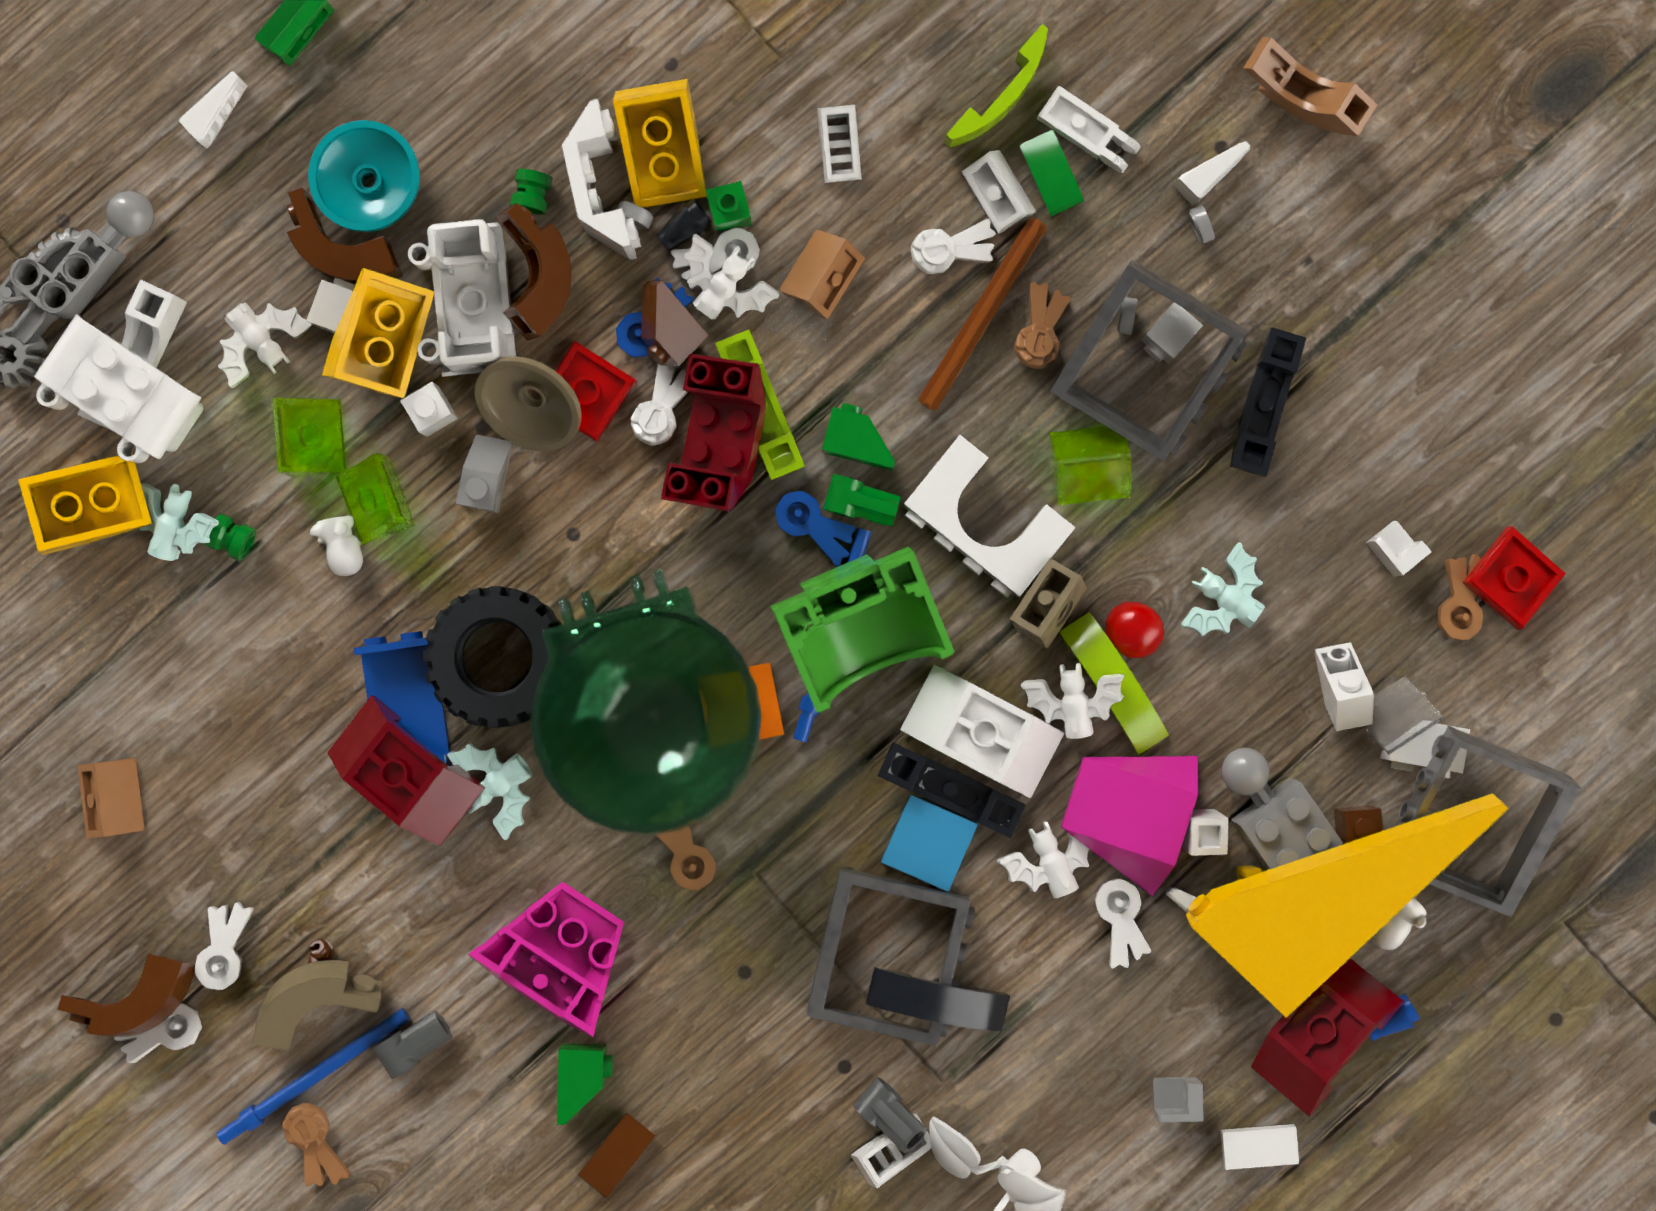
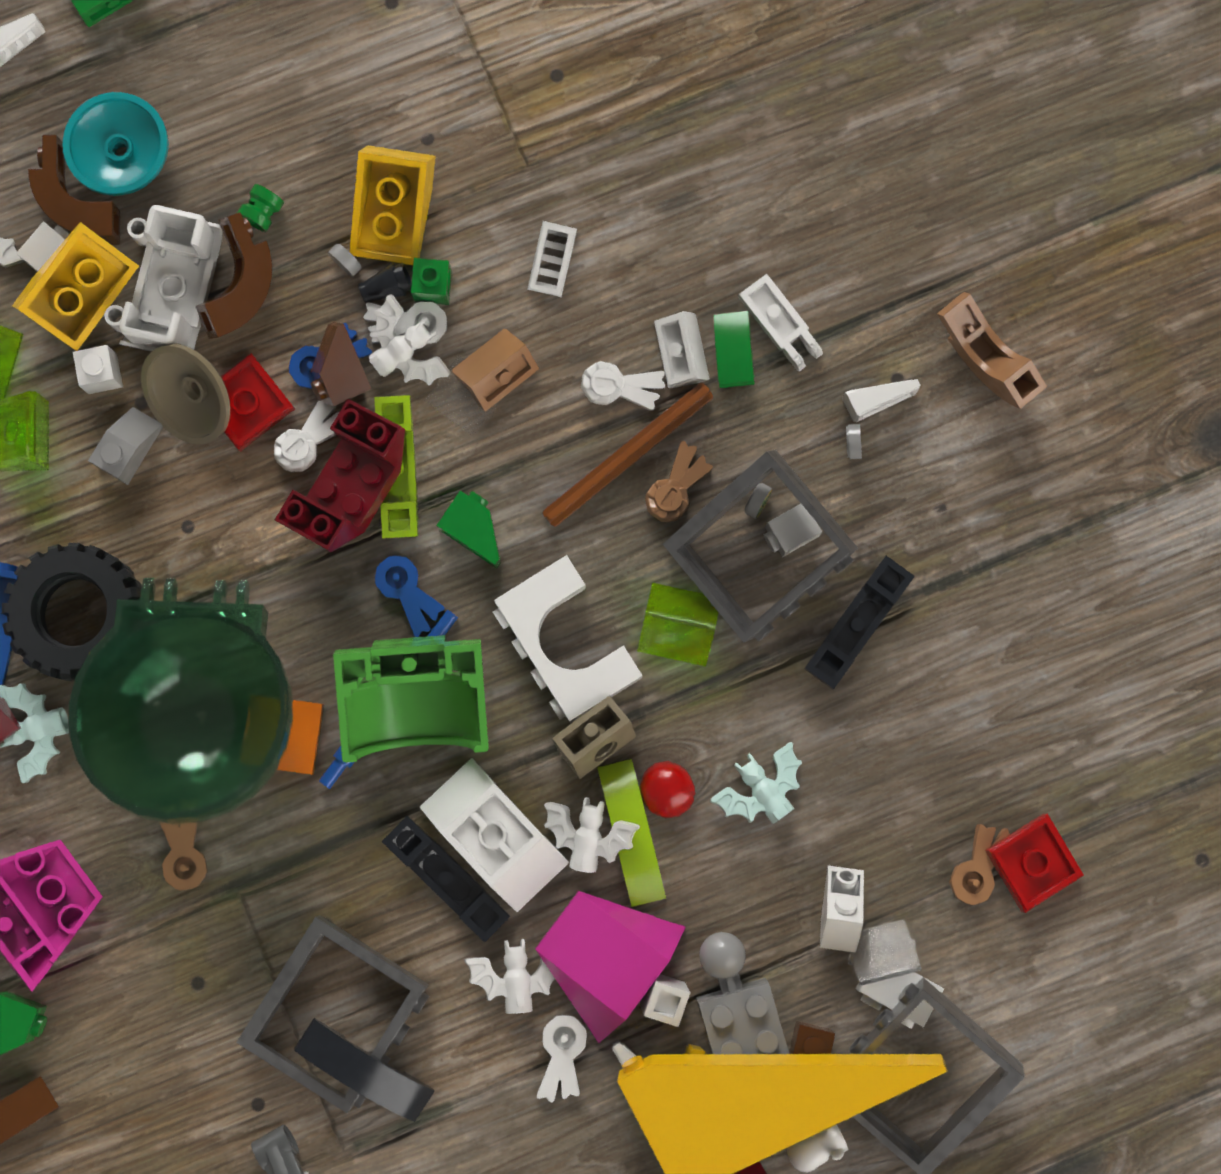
camera: 20 degrees right, 5 degrees down
white slope [562,99,641,260] -> none
green piece [823,474,901,527] -> none
dark azure tile [881,794,978,892] -> none
lime slope [944,24,1048,148] -> none
white panel [1366,521,1432,577] -> none

